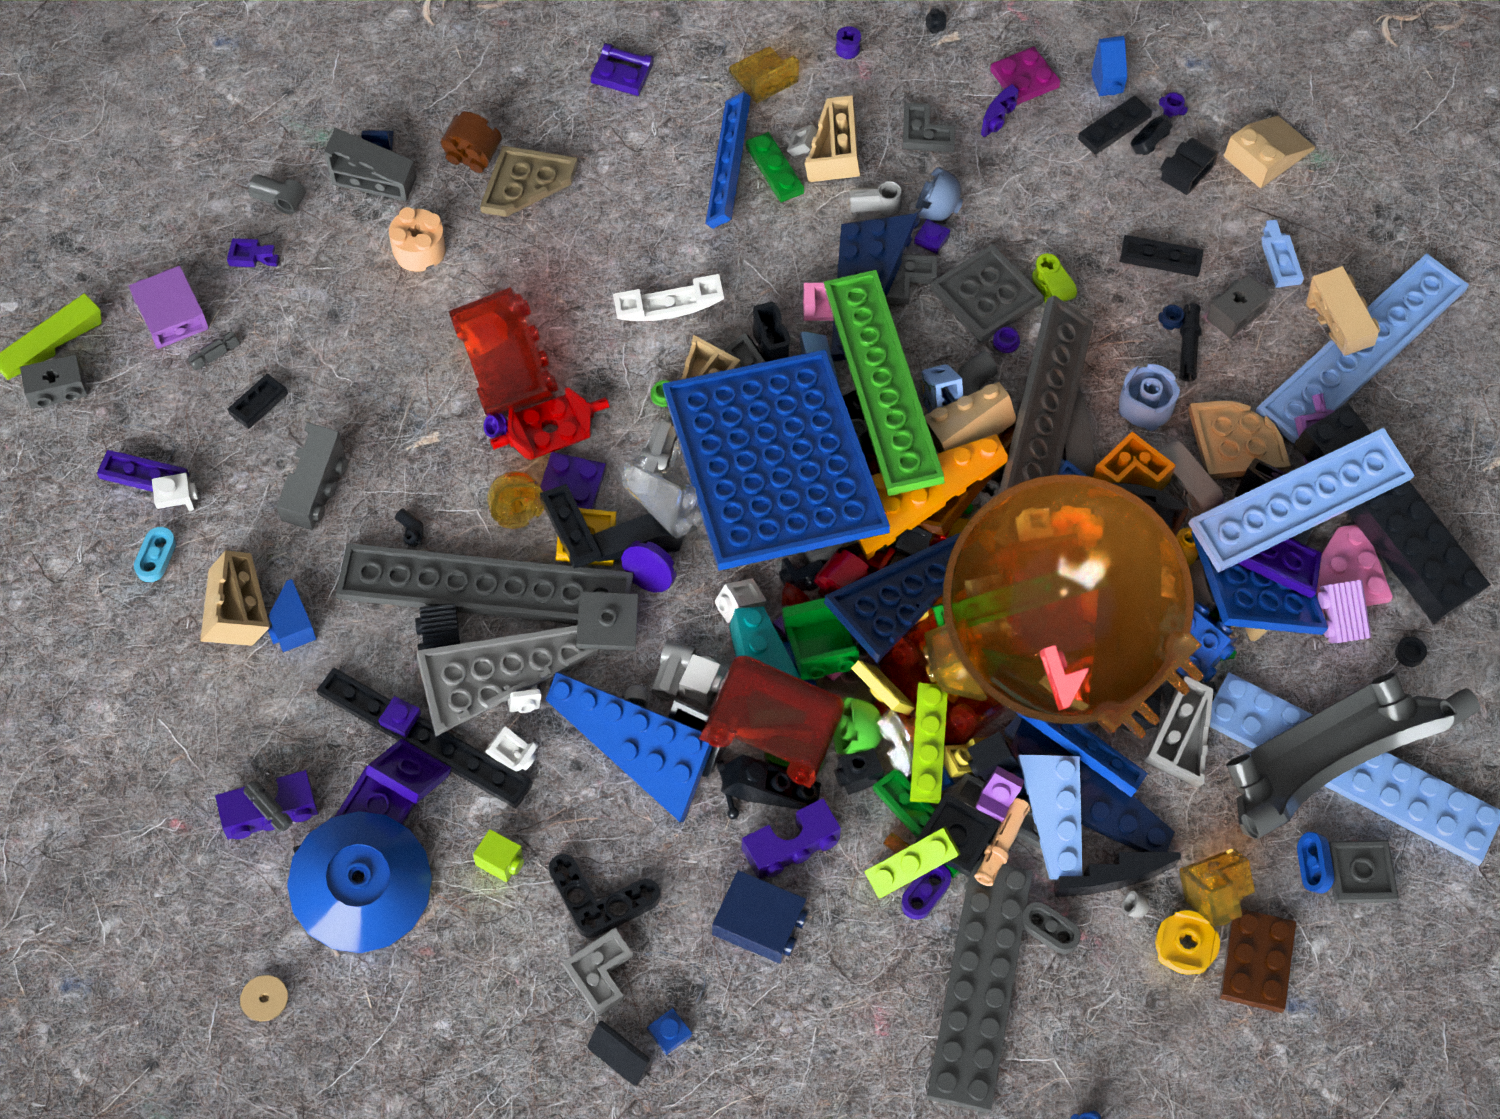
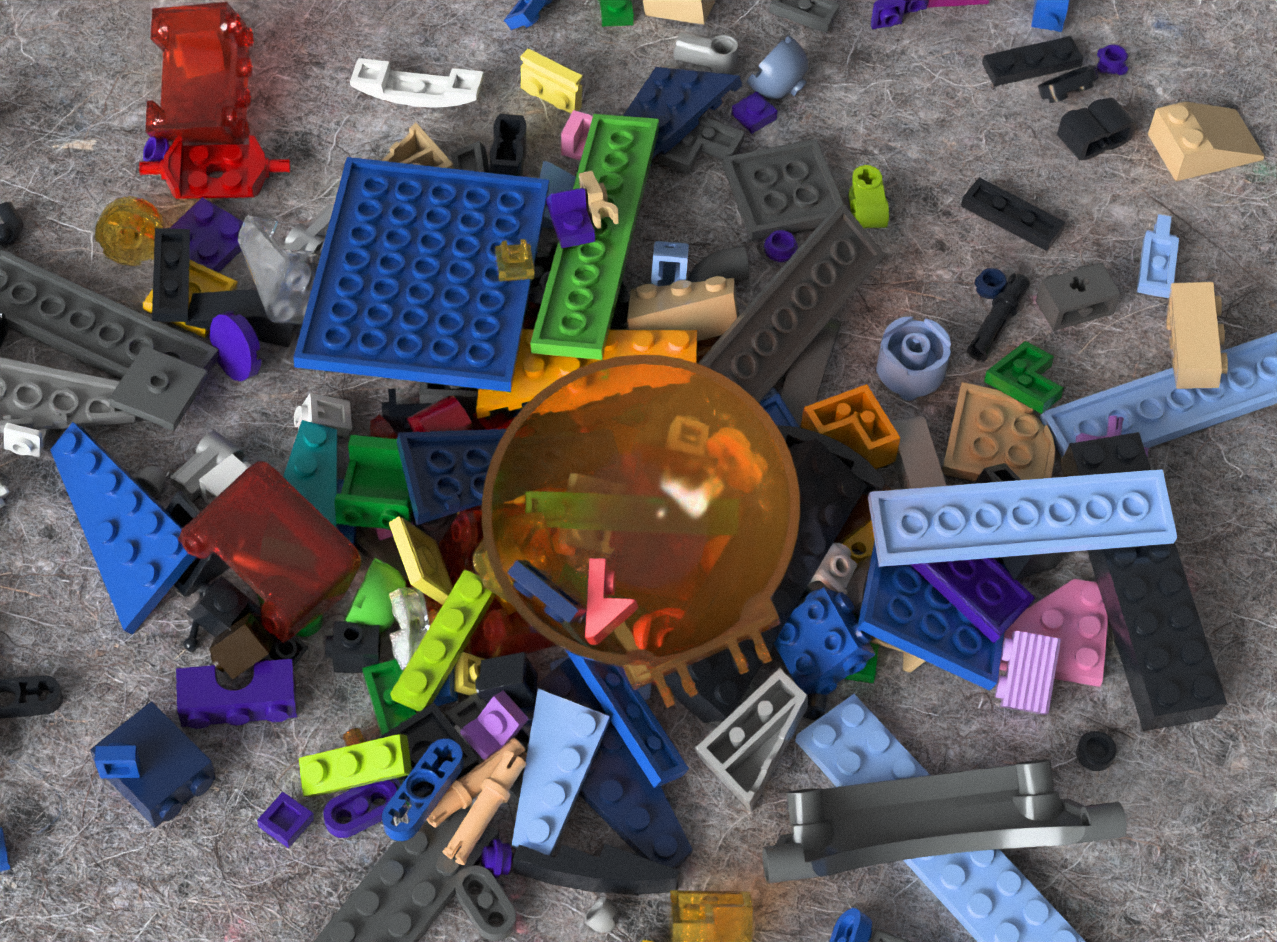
camera: 20 degrees right, 5 degrees down
none -> blue plate [94,742,141,779]
none -> dark brown brick [209,612,274,680]
none -> dark purple plate [257,792,314,848]
none -> blue beam [382,739,464,841]
none -> light nougat pin [443,751,527,865]
none -> dark purple plate [481,838,512,879]
none -> clear yellow tile [495,239,534,281]
none -> dark blue plate [507,560,587,624]
none -> light yellow plate [521,48,583,113]
none -> dark purple slope [546,188,595,248]
none -> tan plate [579,171,619,229]
none -> green plate [984,341,1064,414]

